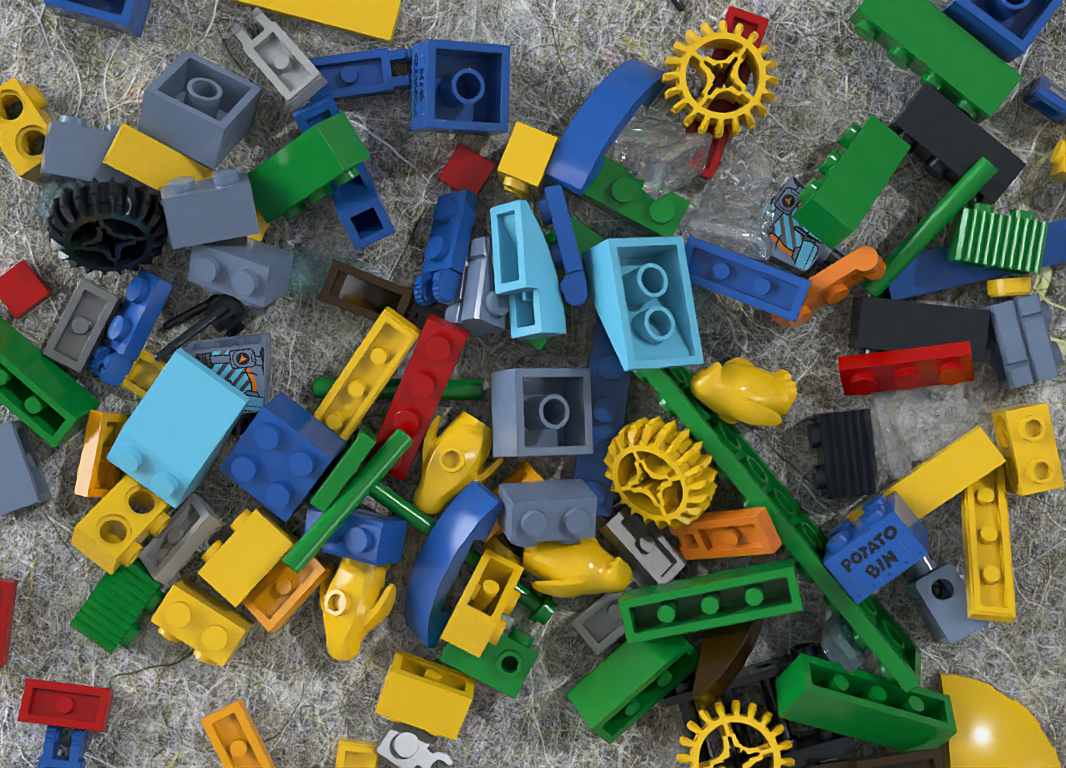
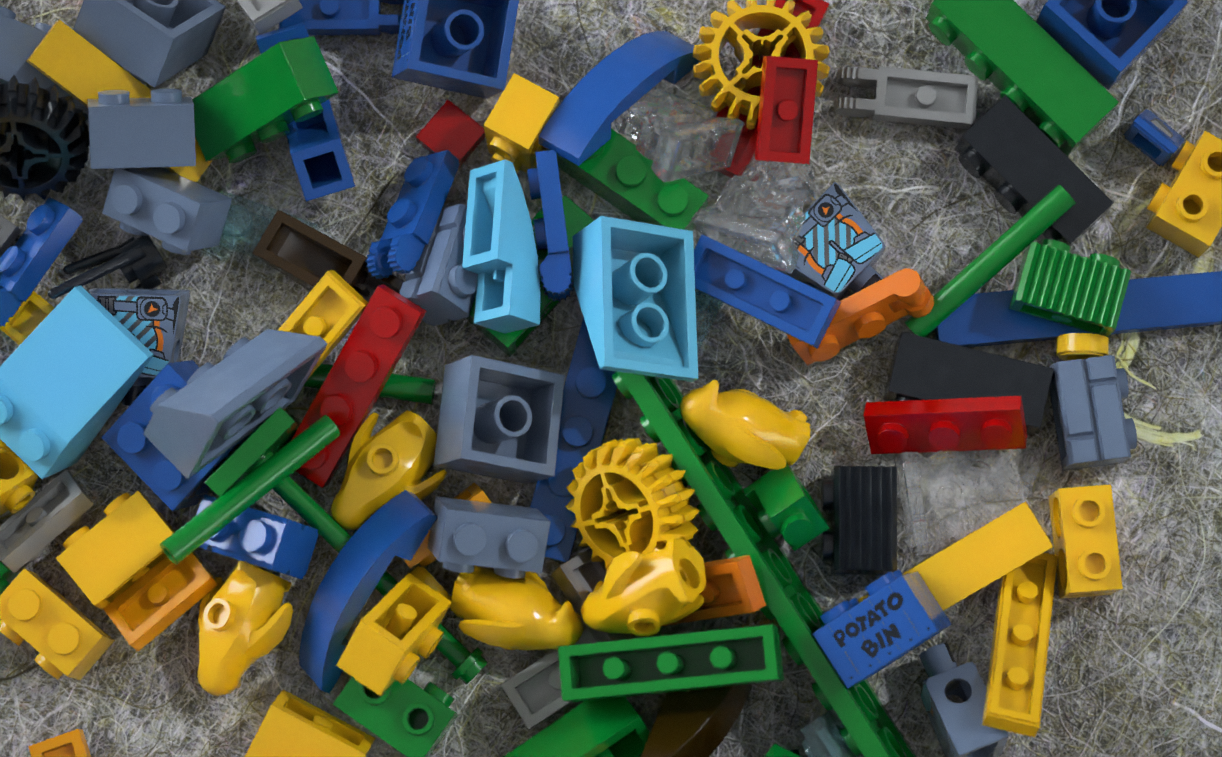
camera: 10 degrees right, 10 degrees down
green brick [792,114,911,250] -> none
none -> sand blue slope [143,329,328,479]
none -> yellow animal [580,538,706,636]
none -> green brick [743,463,829,551]
none -> red plate [755,56,818,164]
none -> light grey hinge [833,66,979,130]

